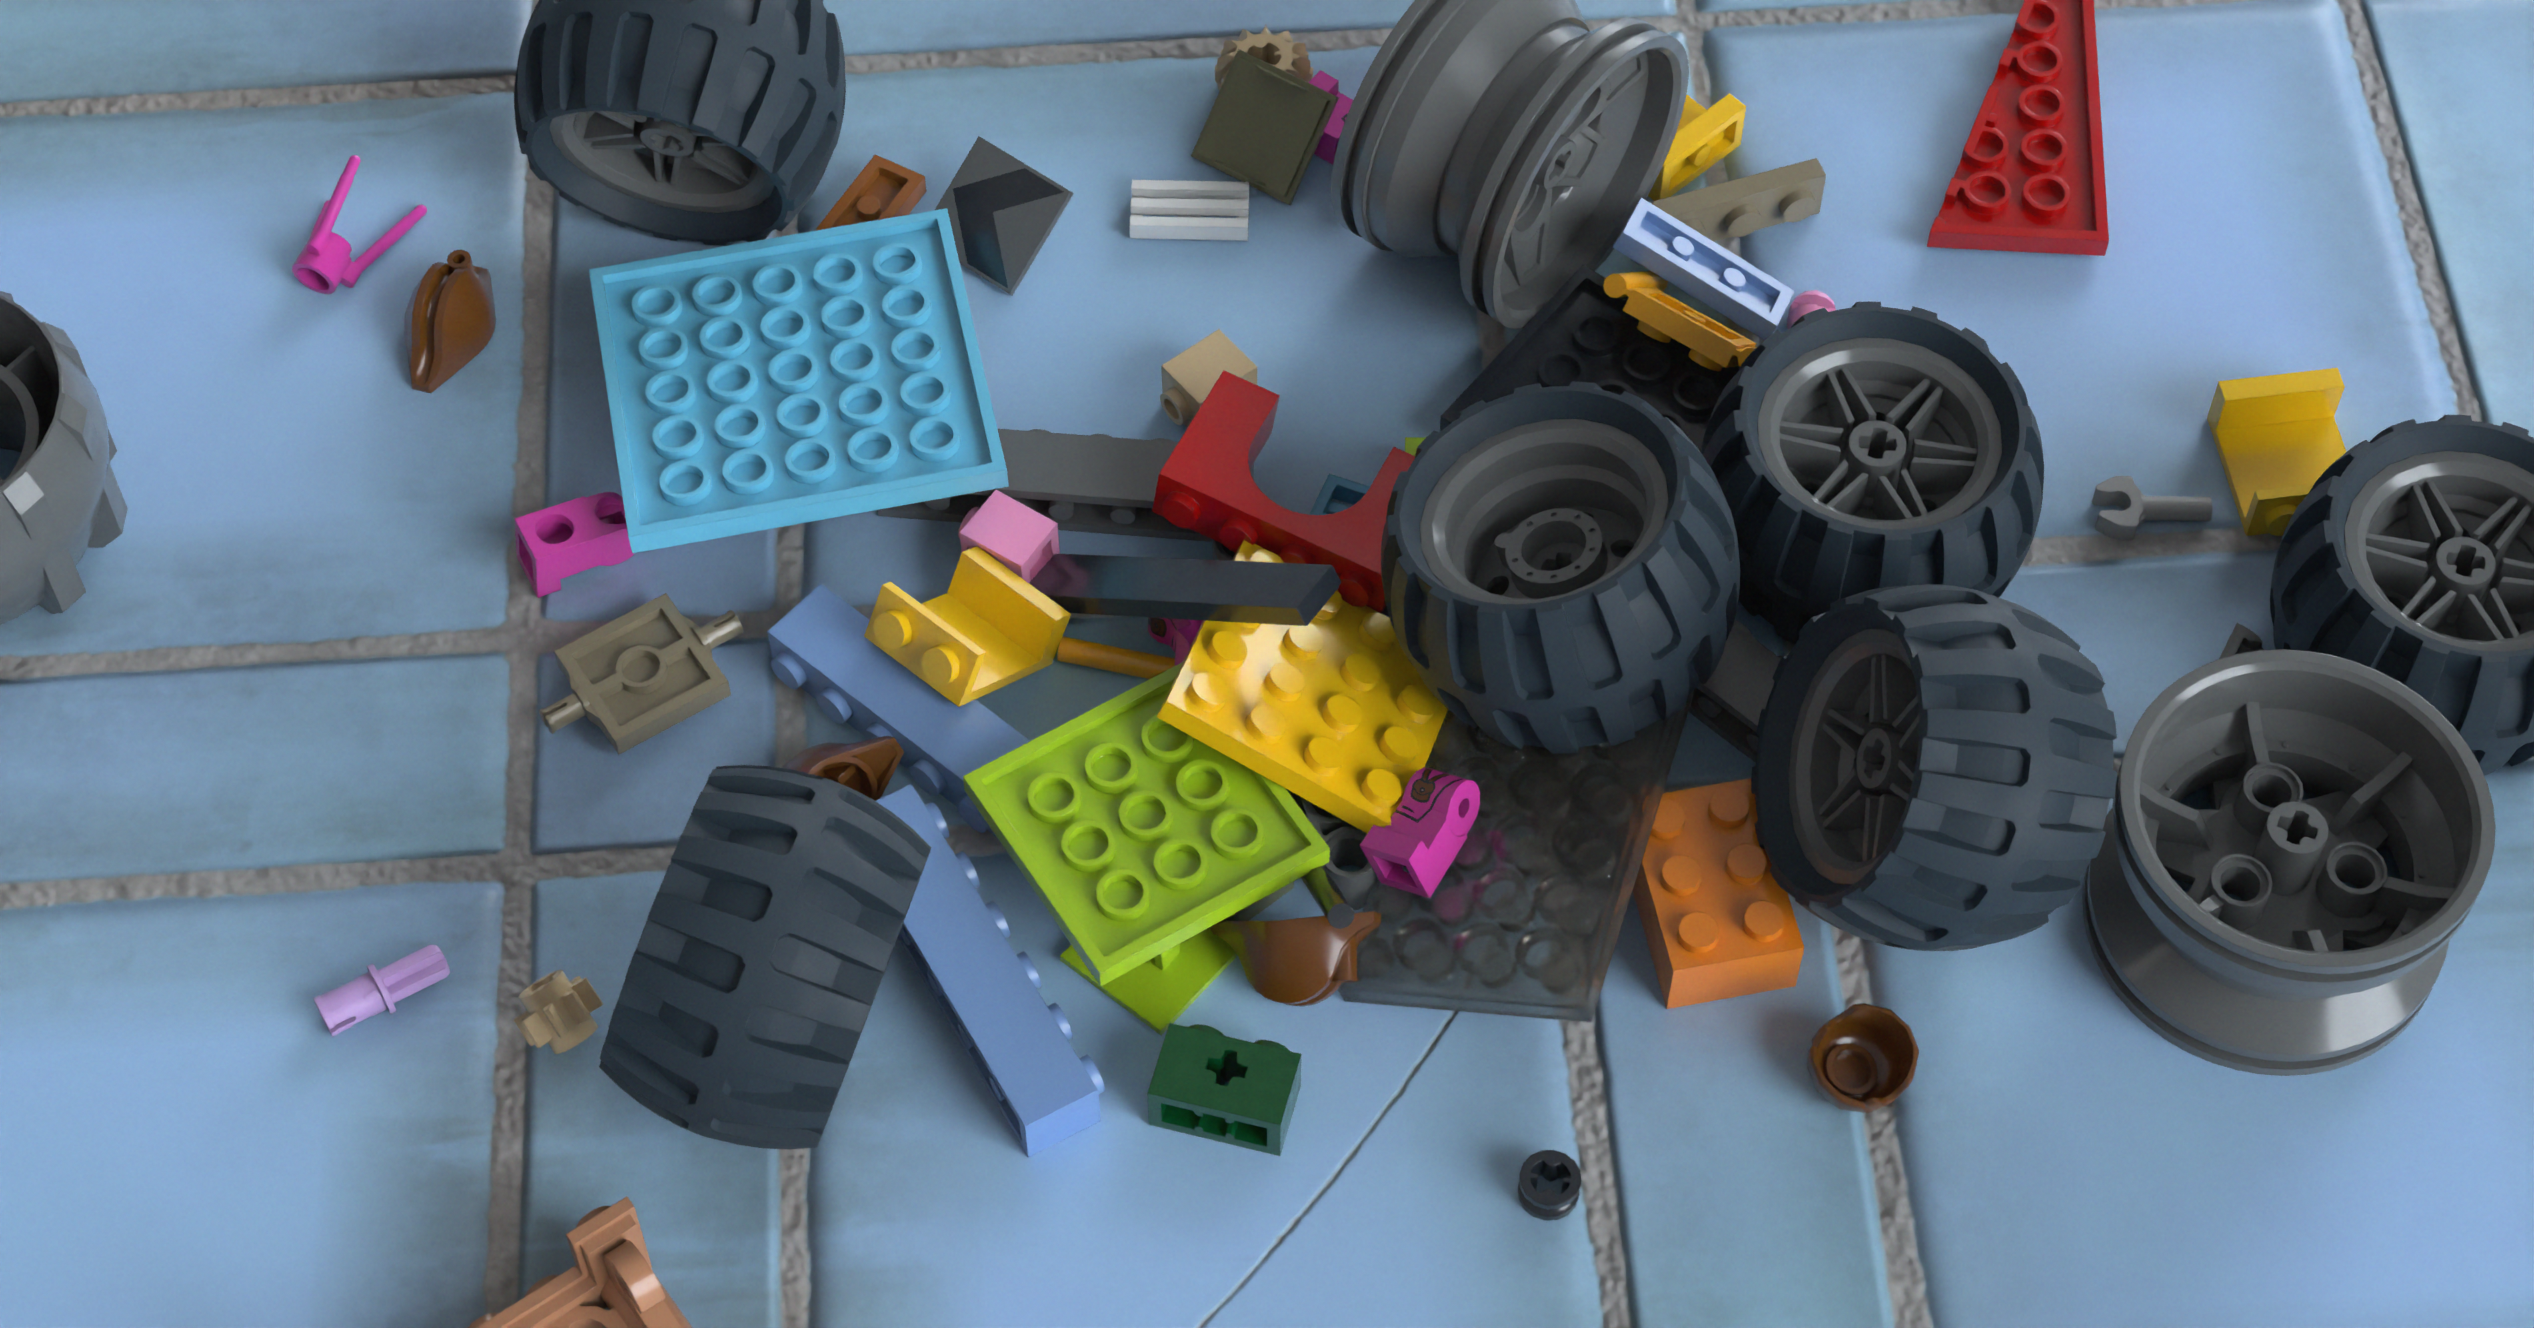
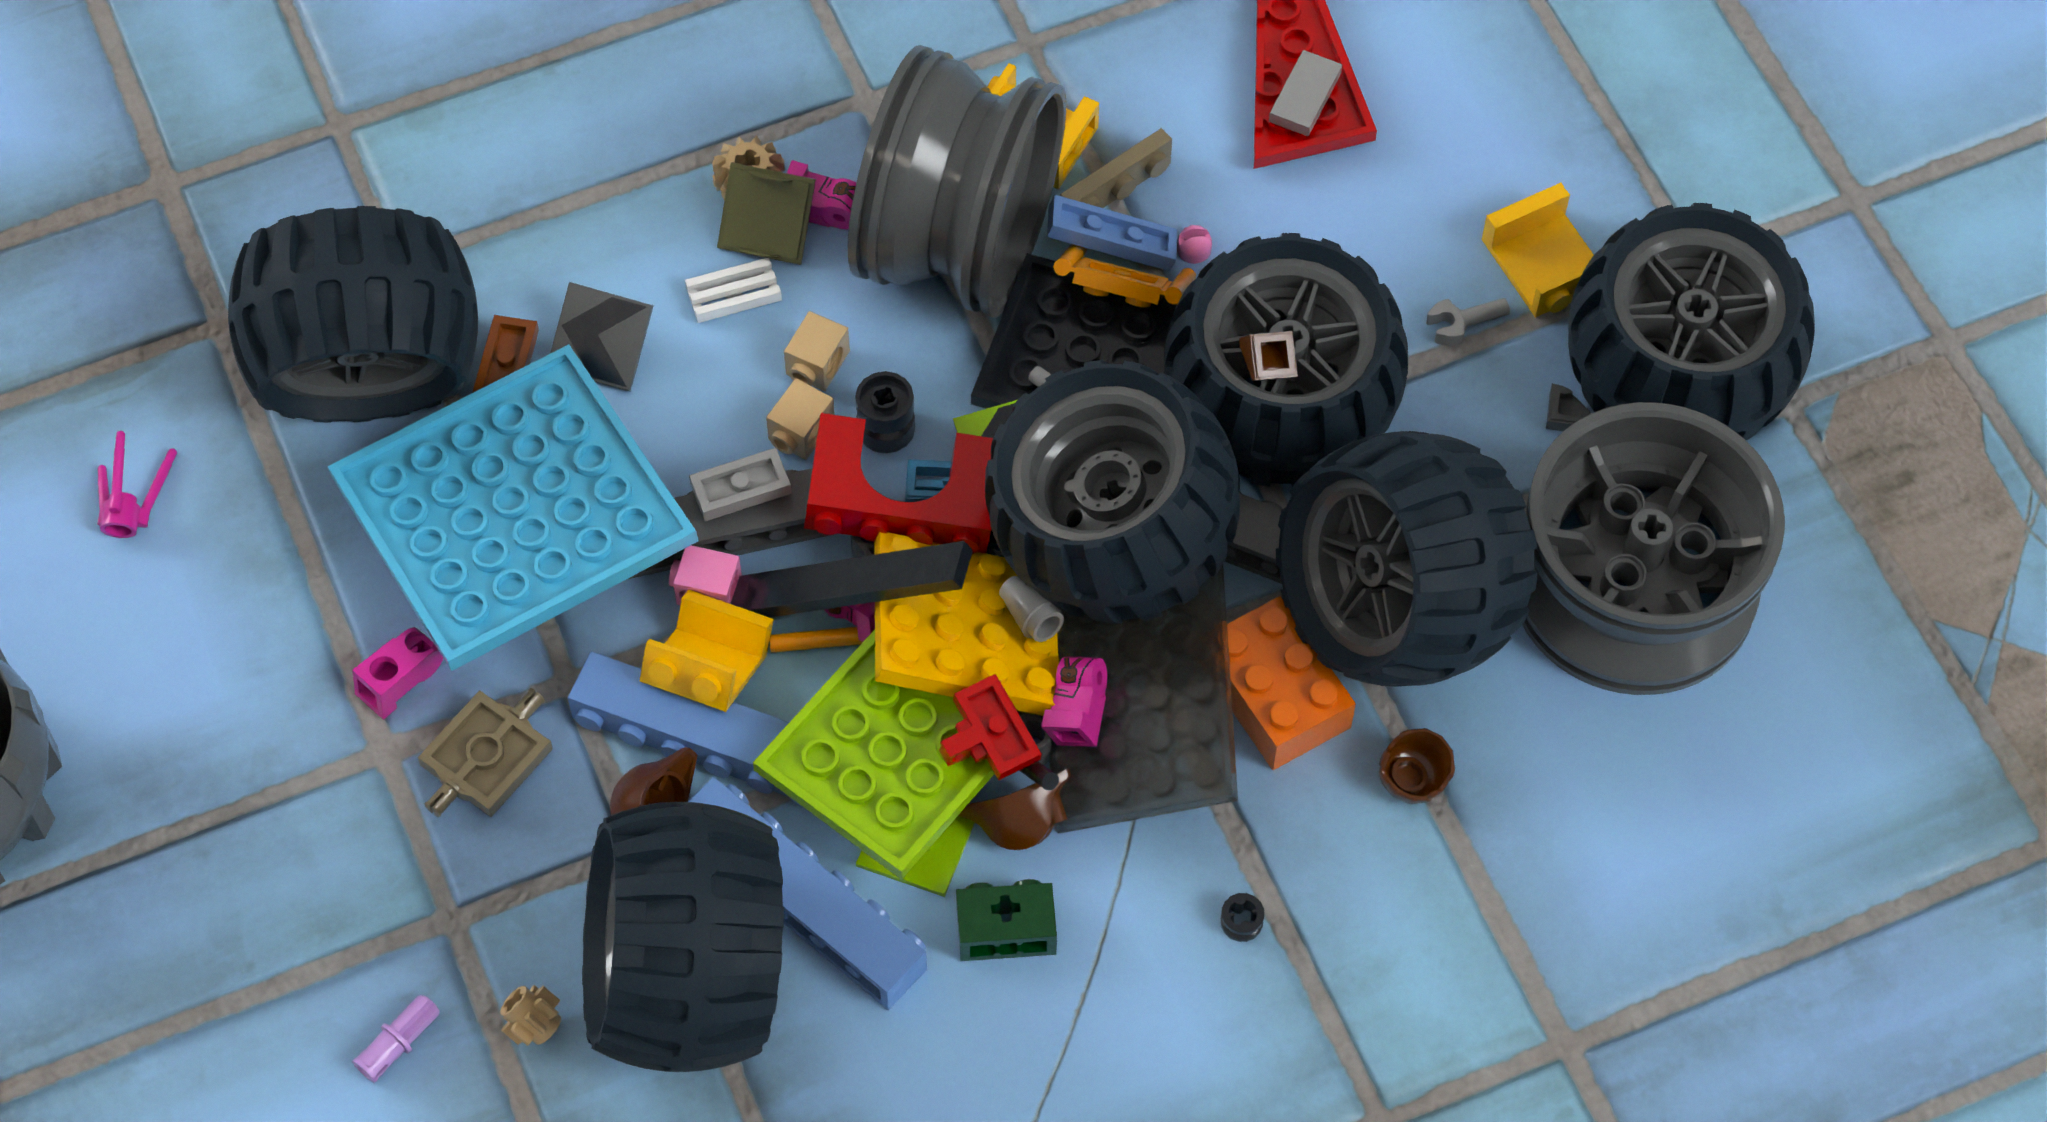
camera: 20 degrees left, 5 degrees up
reddish brown hat [404,250,496,394] -> none
none -> light grey plate [689,448,792,521]
none -> tan brick [784,311,850,391]
none -> black wheel [855,371,915,453]
none -> red hinge [939,674,1042,780]
none -> light grey cone [999,576,1064,642]
none -> reddish brown slope [1239,331,1298,381]
none -> light grey tile [1269,50,1342,136]

